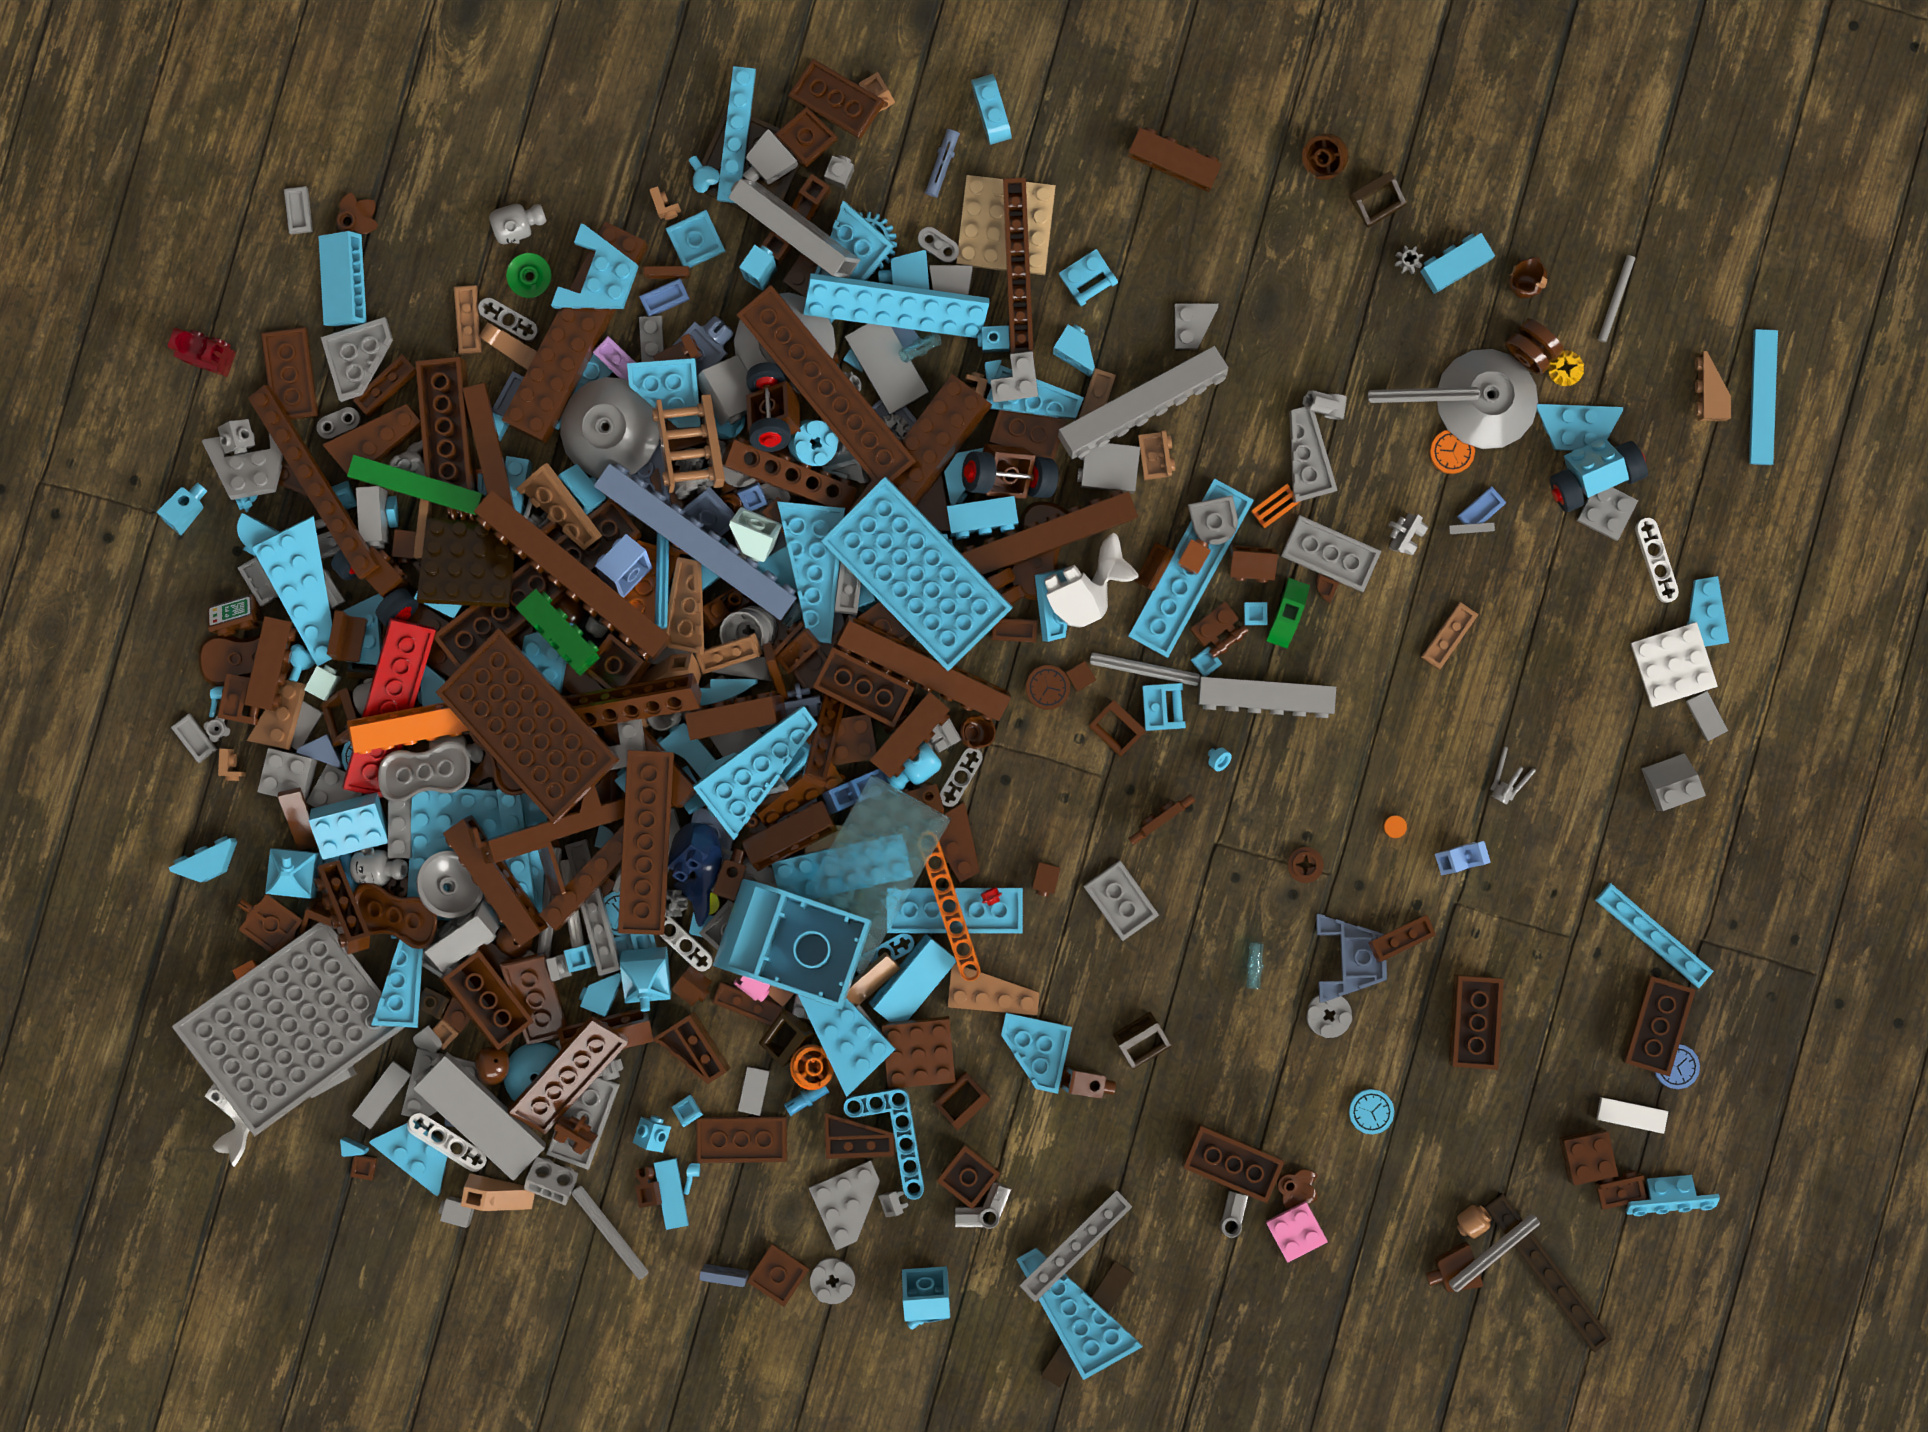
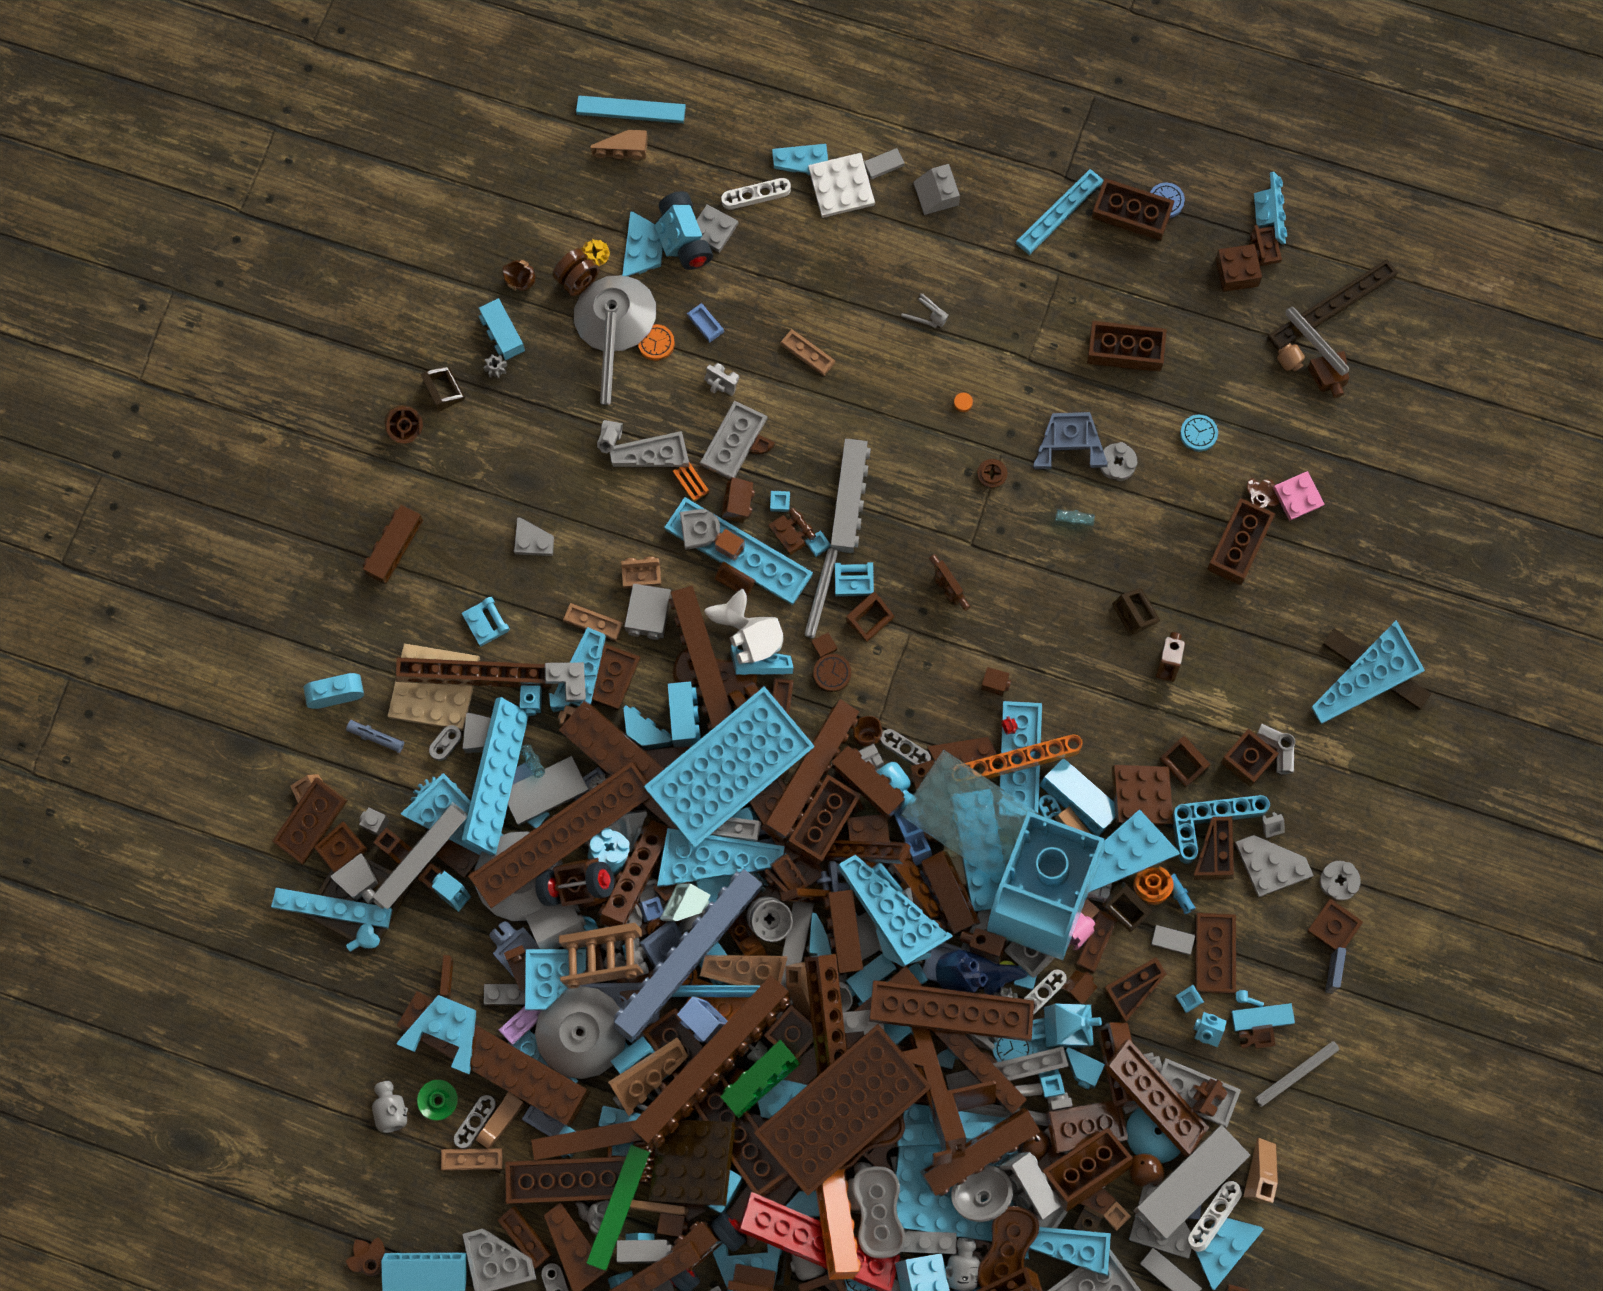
camera: 85 degrees left, 15 degrees down
light grey tile [413,1026,442,1053] -> none
light grey brick [439,1196,474,1228] -> none
light grey brick [524,1157,578,1206] -> none
medium blue tile [639,278,690,316] -> none
medium nougat bracket [649,186,681,220] -> none
medium azure tile [666,210,725,268] -> none
medium nougat tile [695,633,763,674] -> none
medium azure torso [878,250,929,290] -> none
medium azure piece [902,1266,950,1330] -> none
medium nougat wing [948,963,1039,1015] -> none
brick [962,444,1058,499] -> none
medium azure plate [1001,1013,1072,1094] -> none
light grey plate [1019,1191,1132,1302] -> none
medium azure slope [1053,324,1095,377] -> none
light grey brick [1058,346,1228,459] -> none
light grey tile [1084,860,1159,941] -> none
medium azure tile [1208,748,1231,771] -> none
light grey piece [1219,1191,1248,1238] -> none
green slope [1266,578,1310,649] -> none
reddish brown plate [1368,915,1436,963] -> none
light blue brick [1435,841,1491,875] -> none
light grey piece [1449,523,1495,534] -> none
white tile [1596,1097,1668,1134] -> none
light grey bar [1598,255,1635,343] -> none

